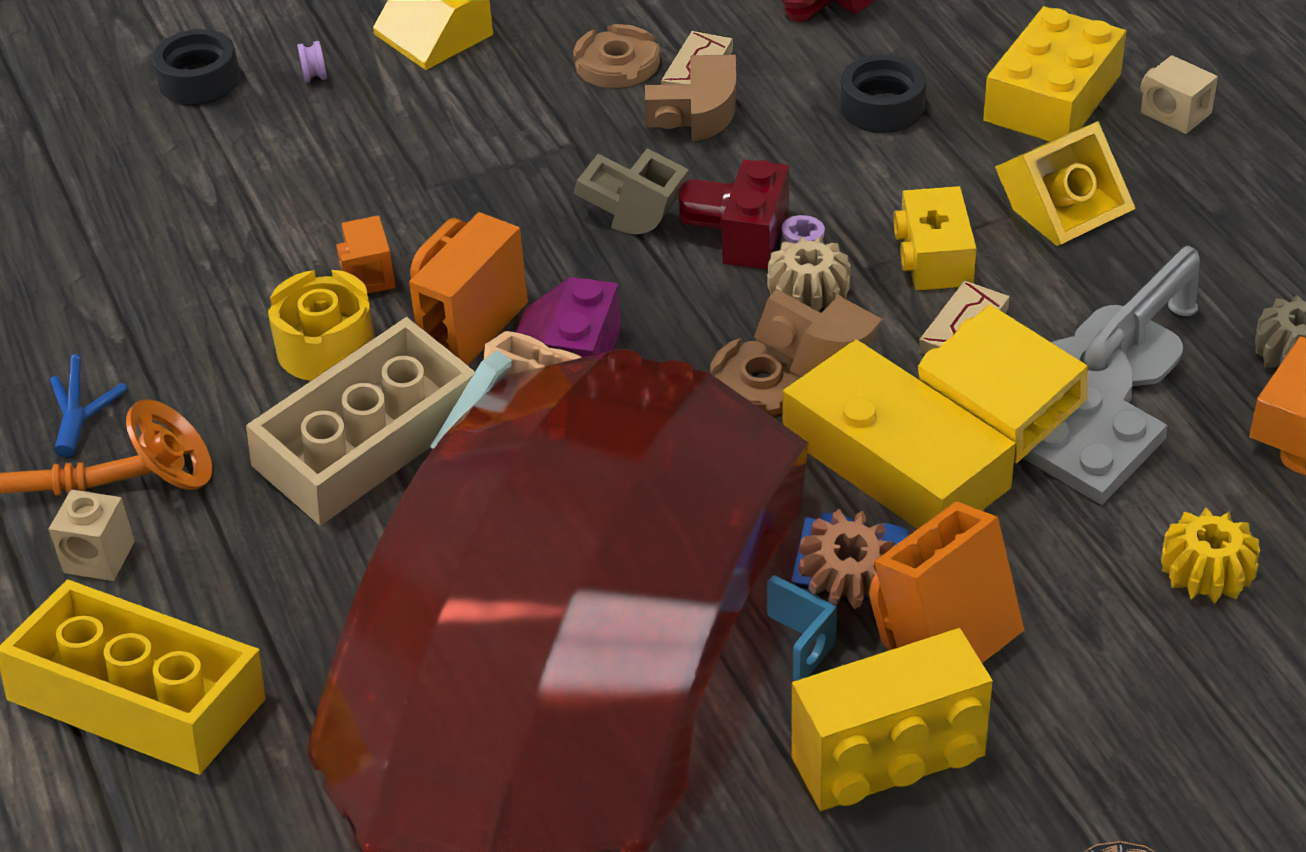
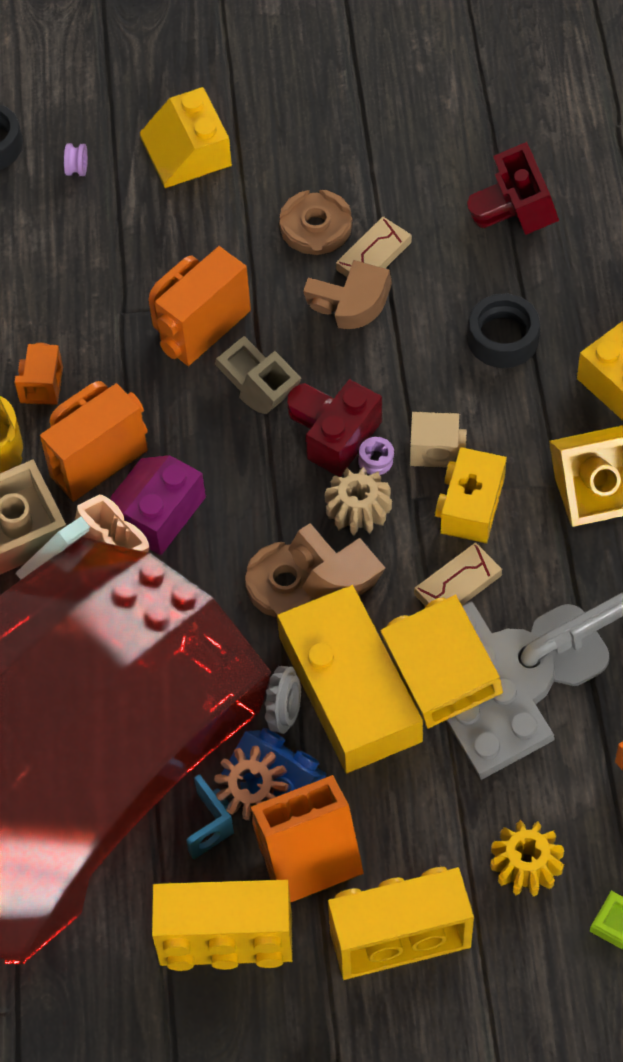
camera: 20 degrees right, 15 degrees up
none -> orange brick [149,246,251,367]
none -> light grey gear [264,666,301,734]
none -> yellow brick [328,867,474,980]
none -> tan brick [410,412,467,467]

